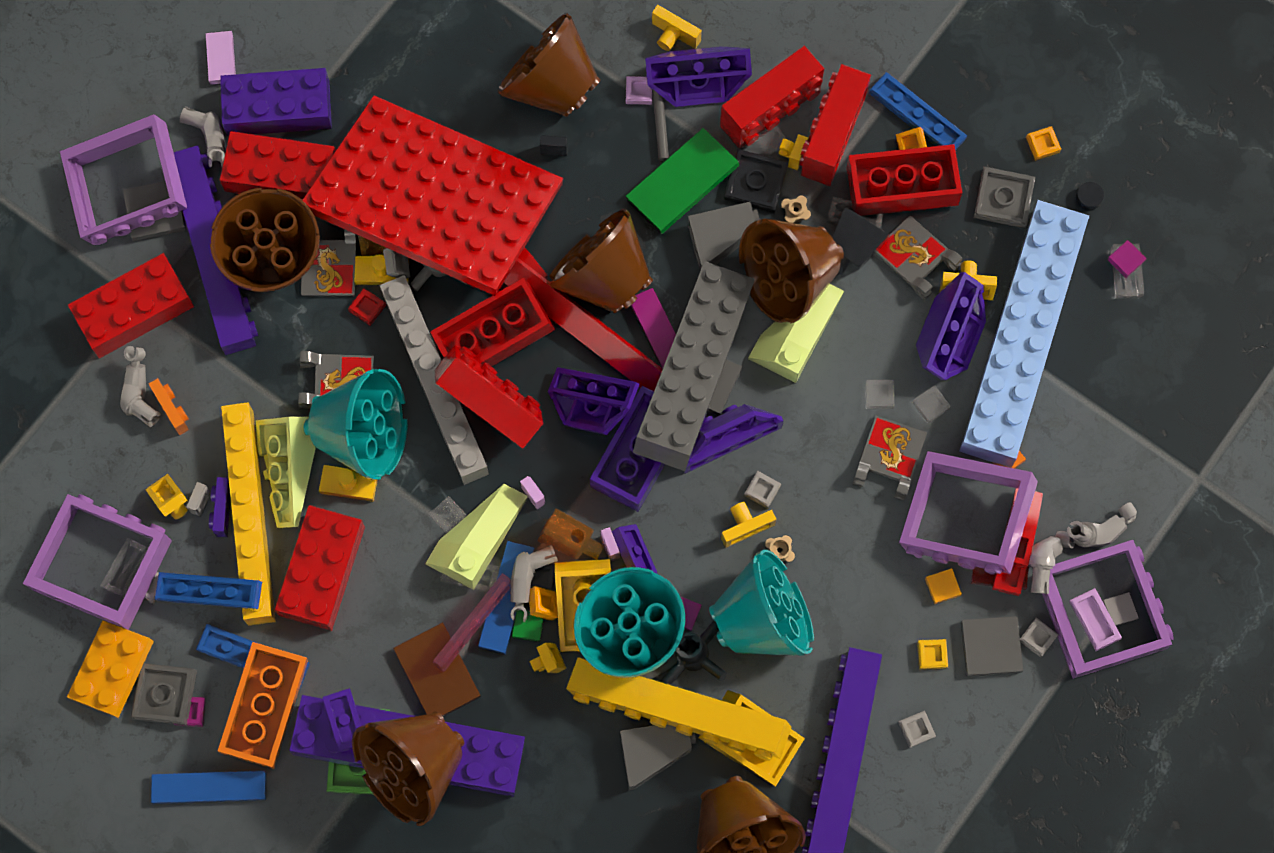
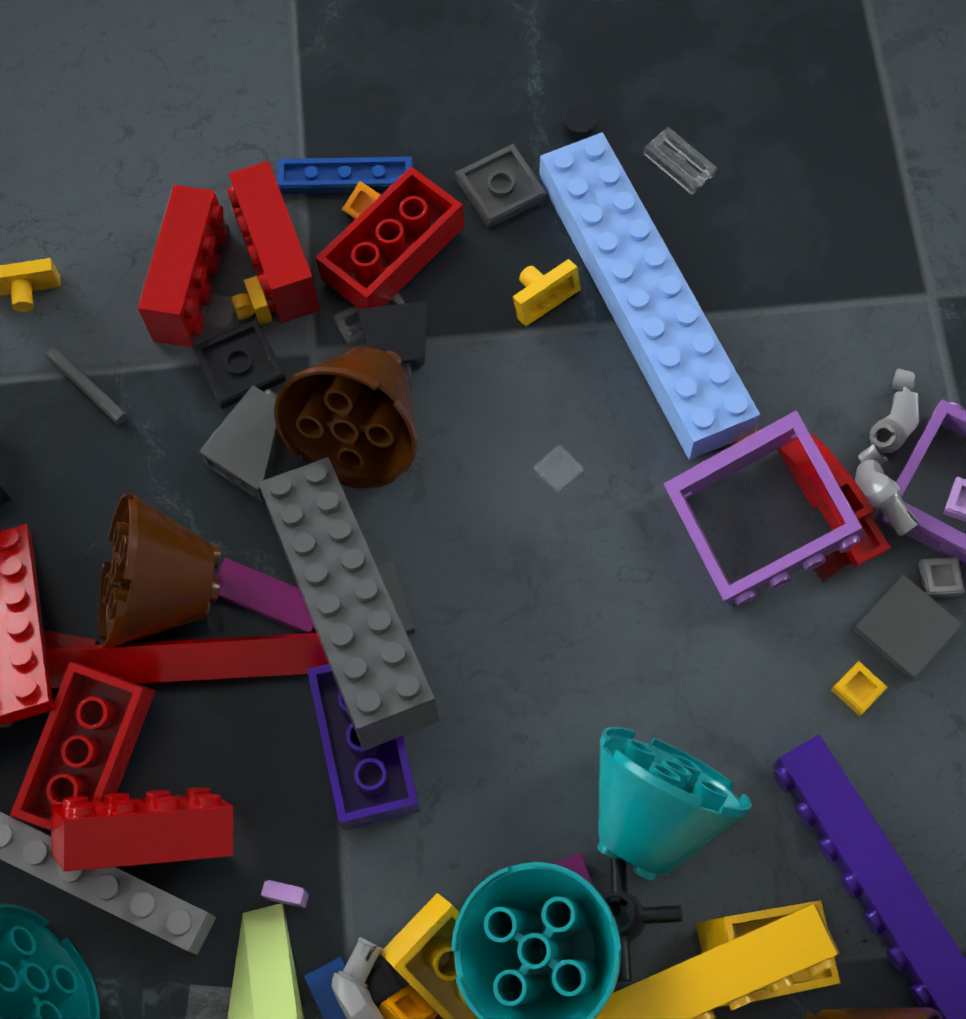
camera: 40 degrees left, 5 degrees down
clear orange torso [537,509,604,560] -> none
dark purple wedge [548,367,639,435] -> none
lavender tile [600,527,620,561] -> none
dark purple plate [612,524,658,574] -> none
lavender tile [626,76,652,105] -> none
green tile [626,128,739,234] -> none
dark purple wedge [645,47,752,107] -> none
dark purple wedge [684,404,784,474] -> none
yellow tile [721,502,776,548] -> none
light grey tile [744,471,781,509] -> none
yellowish green wedge [748,284,844,383] -> none
tan plate [765,535,795,562] -> none
tan plate [781,195,811,223] -> none
flag [852,415,927,501] -> none
flag [875,216,963,301] -> none
light grey tile [898,711,936,748] -> none
clear tile [912,385,951,424] -> none
dark purple wedge [916,272,986,380] -> none
light orange tile [925,568,962,604] -> none
light orange tile [1026,126,1061,161] -> none
magenta tile [1107,240,1147,278] -> none

